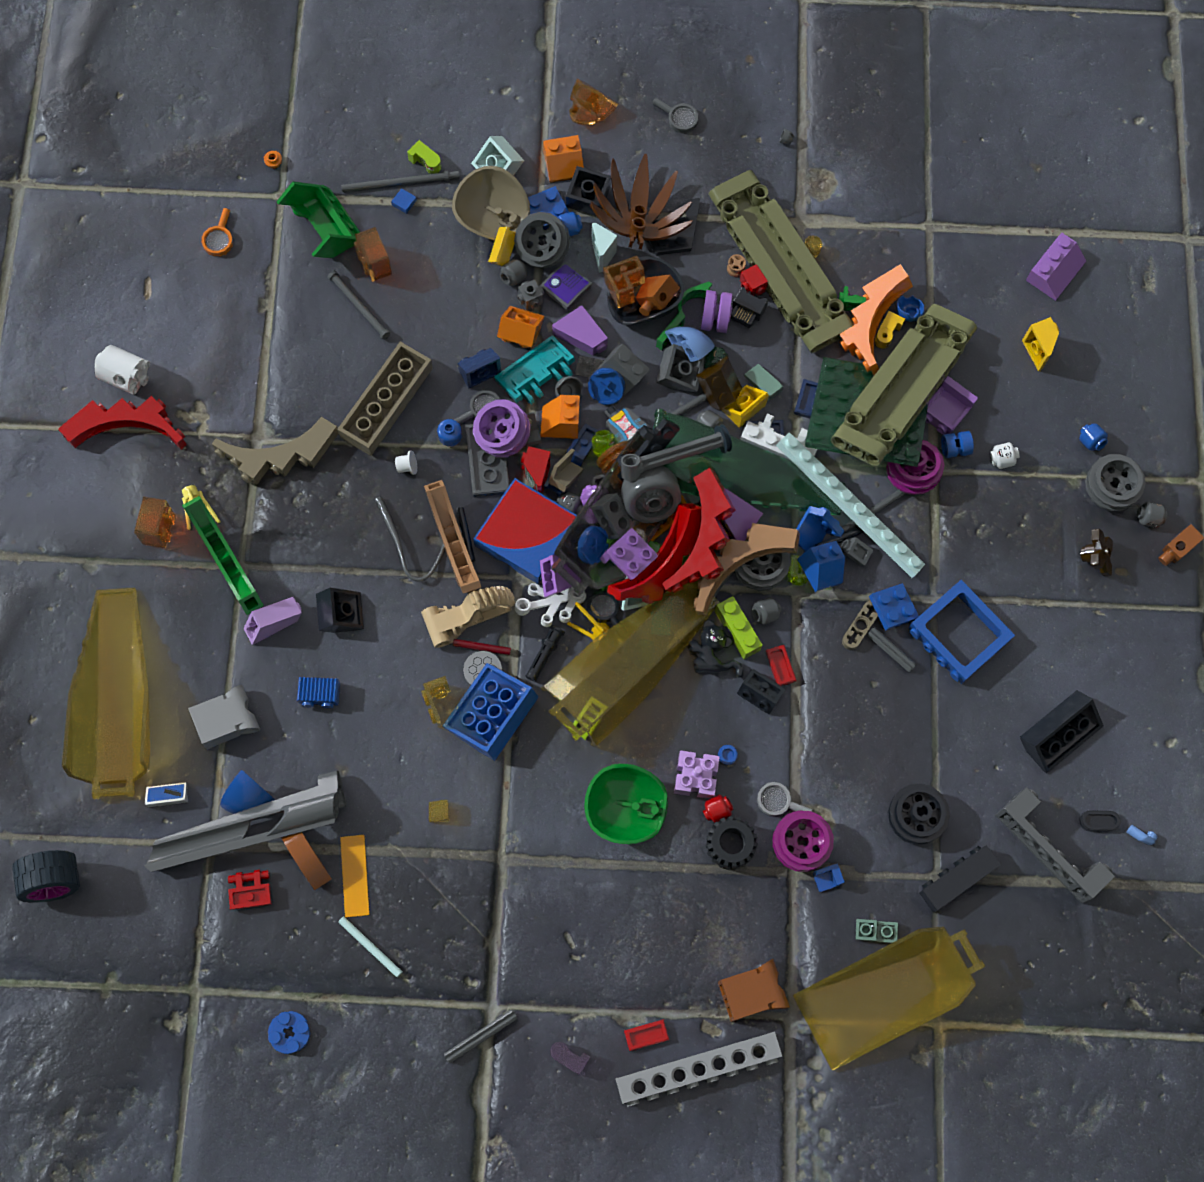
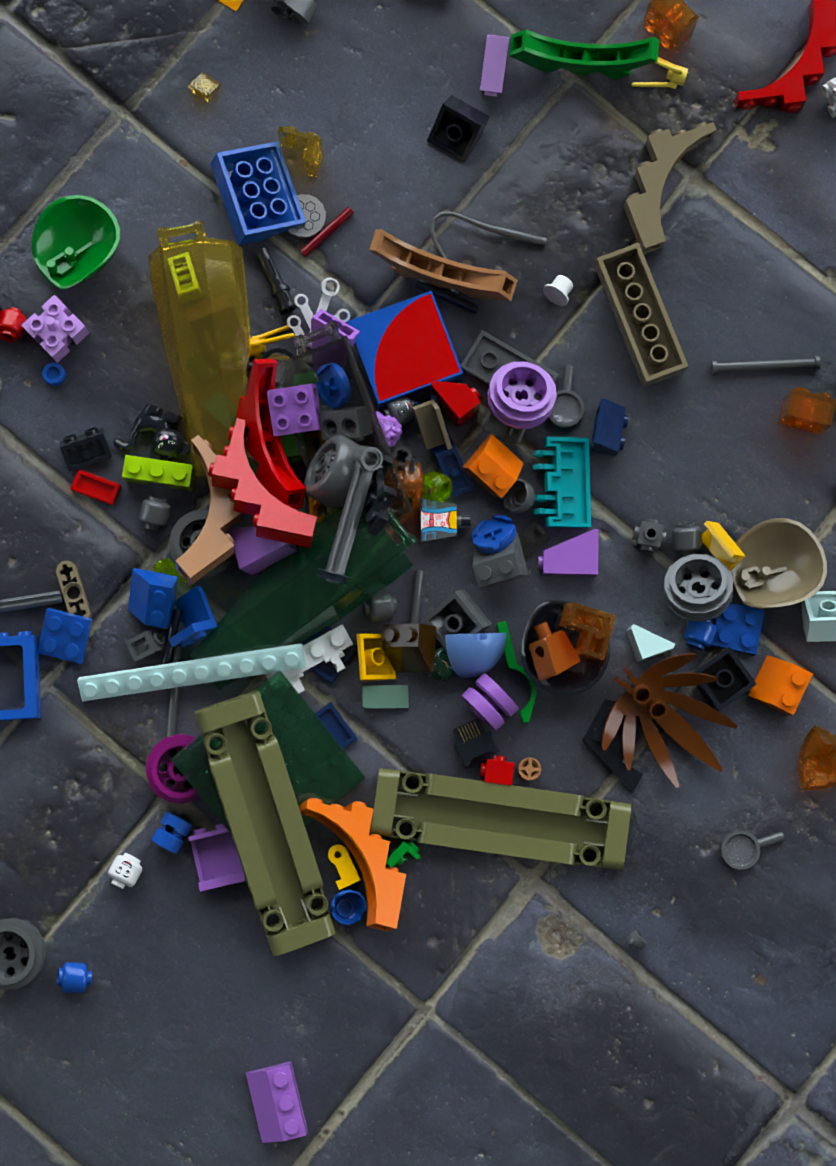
camera: 130 degrees right, 10 degrees up
blue brick [297,677,340,708] -> none
tan arm [421,586,515,648] -> none
blue head [437,419,462,446] -> none
orange slope [497,306,545,348] -> none
slope [541,262,592,310] -> none
clear yellow wheel [804,235,822,258] -> none
yellow slope [1022,317,1059,371] -> none

